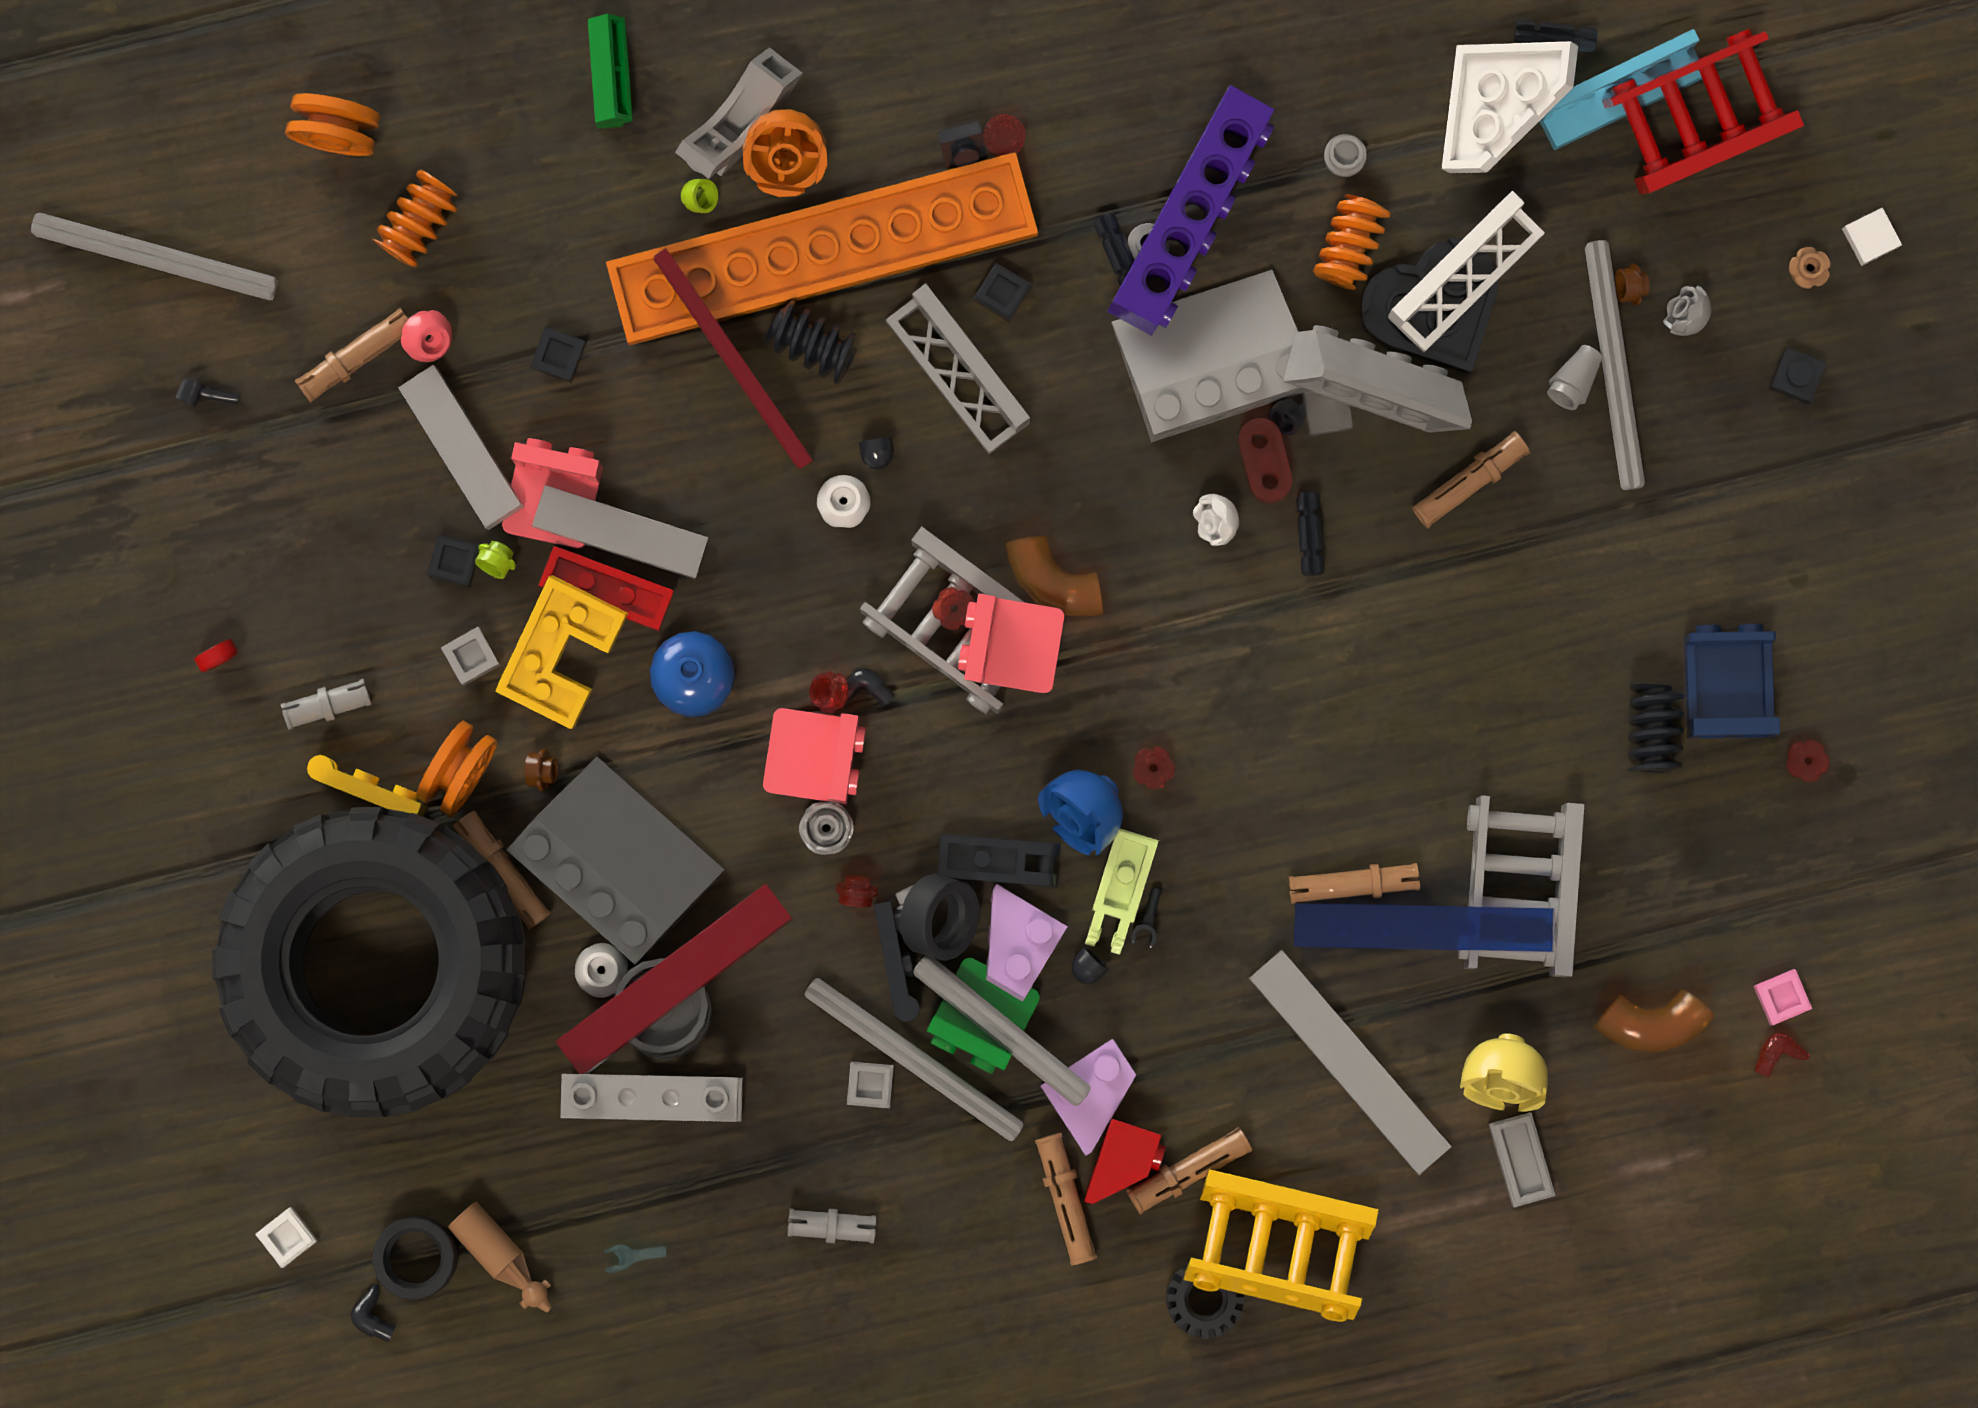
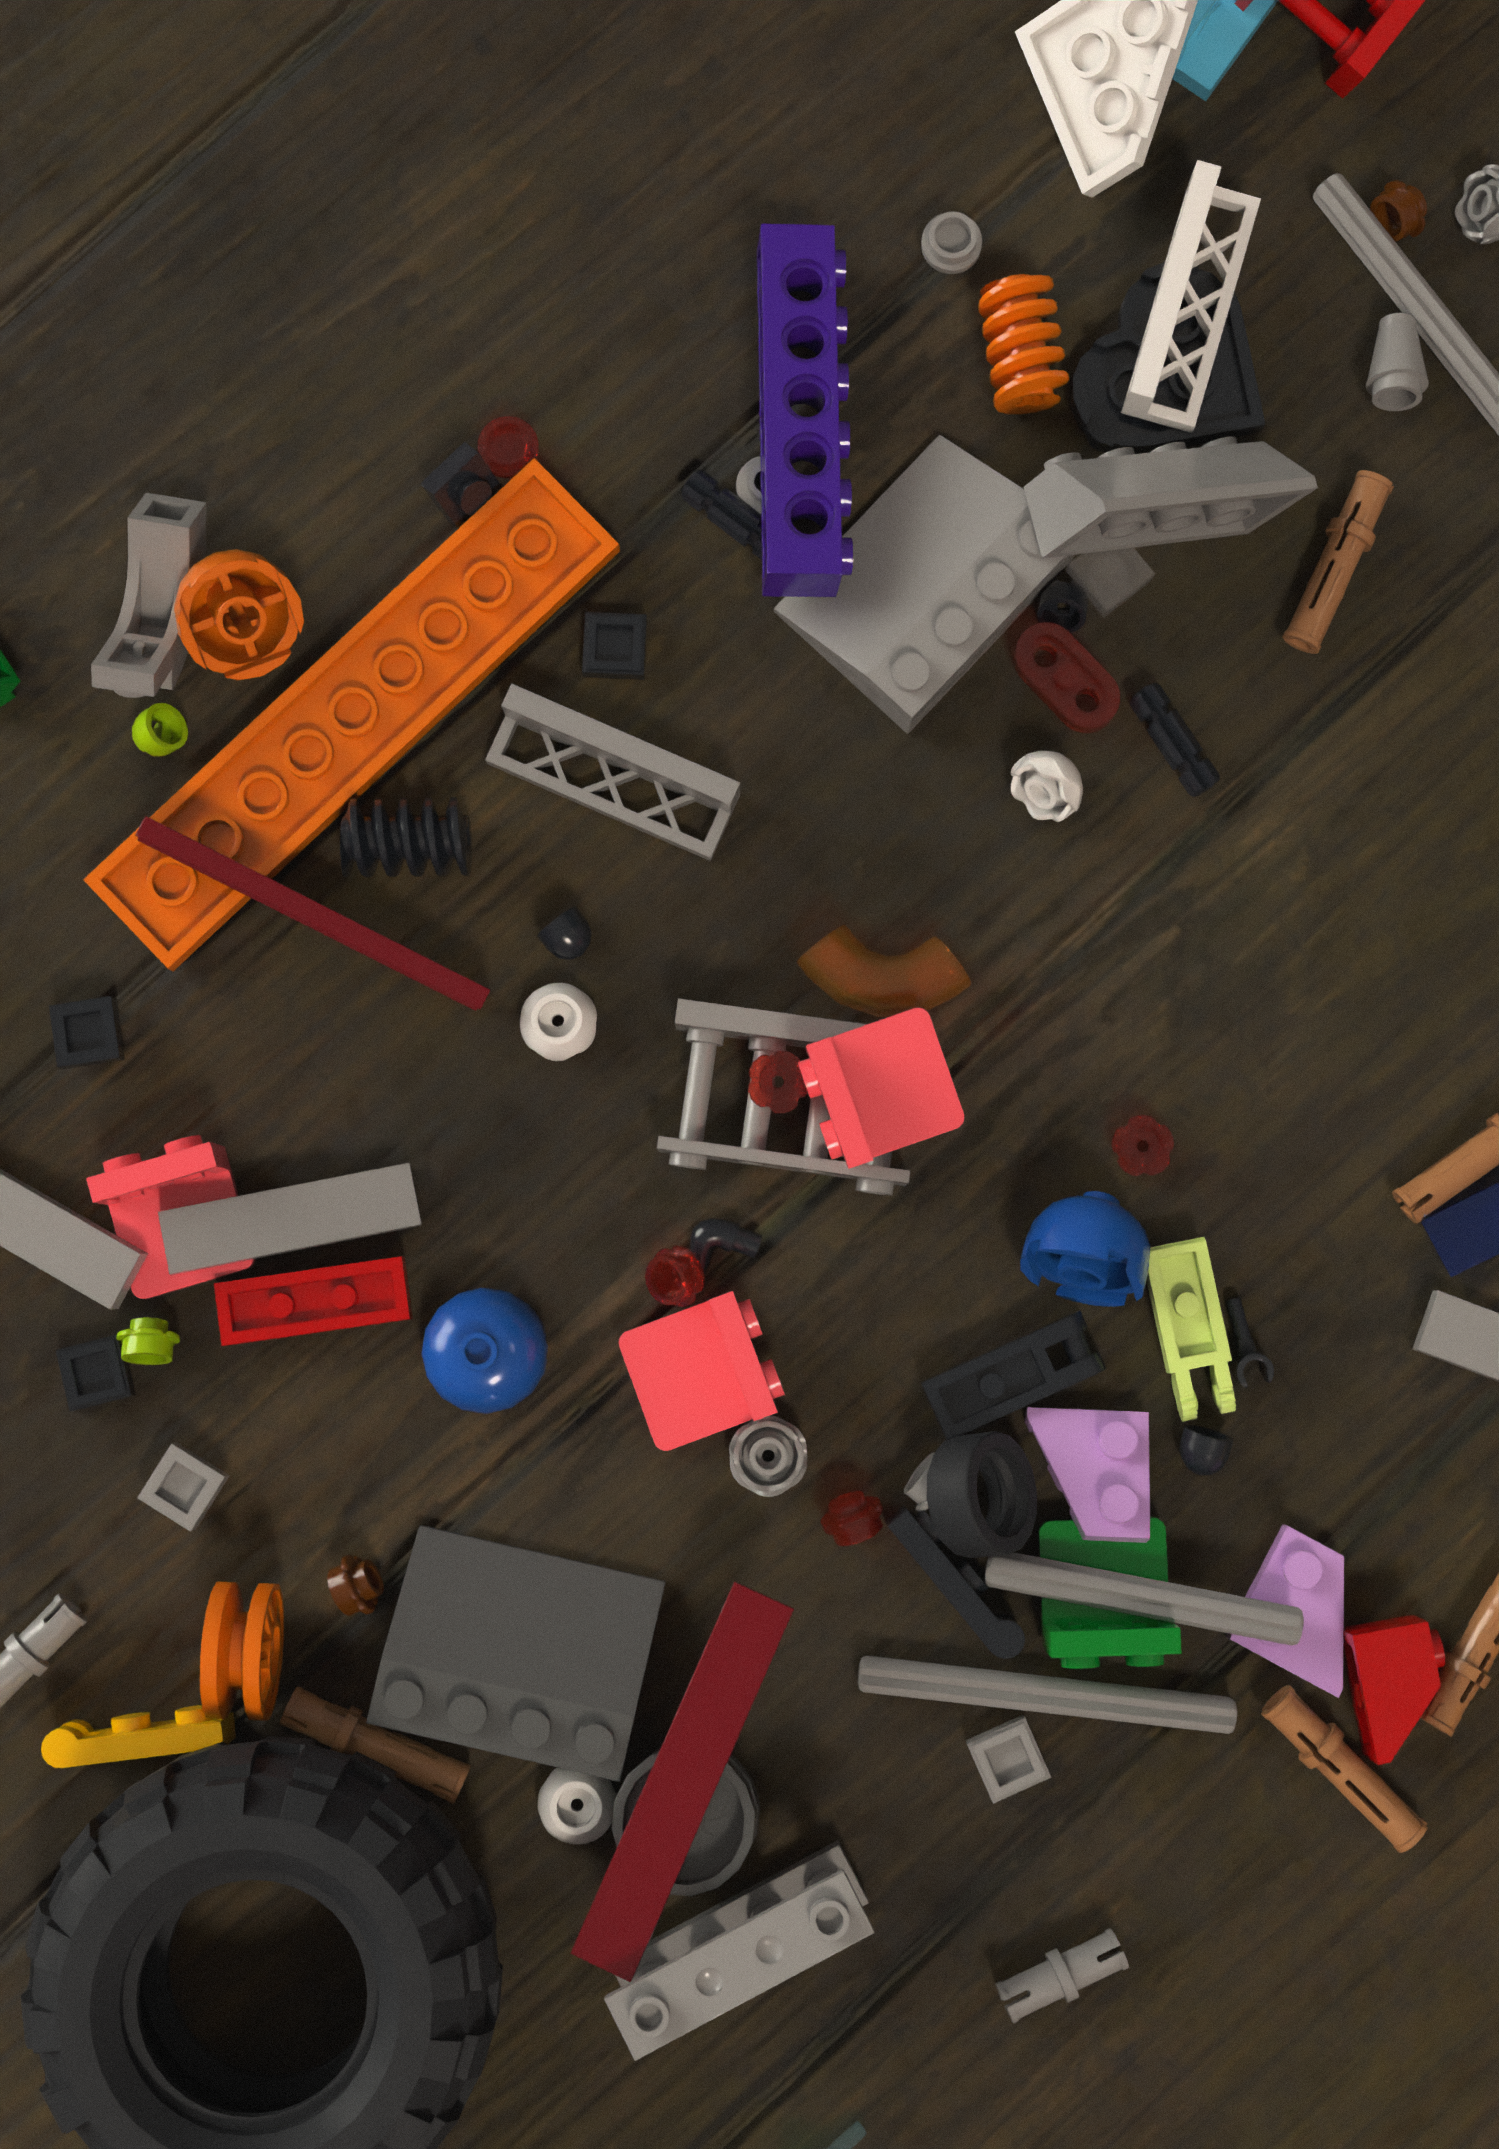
camera: 25 degrees left, 0 degrees up
yellow plate [495,575,629,729] -> none

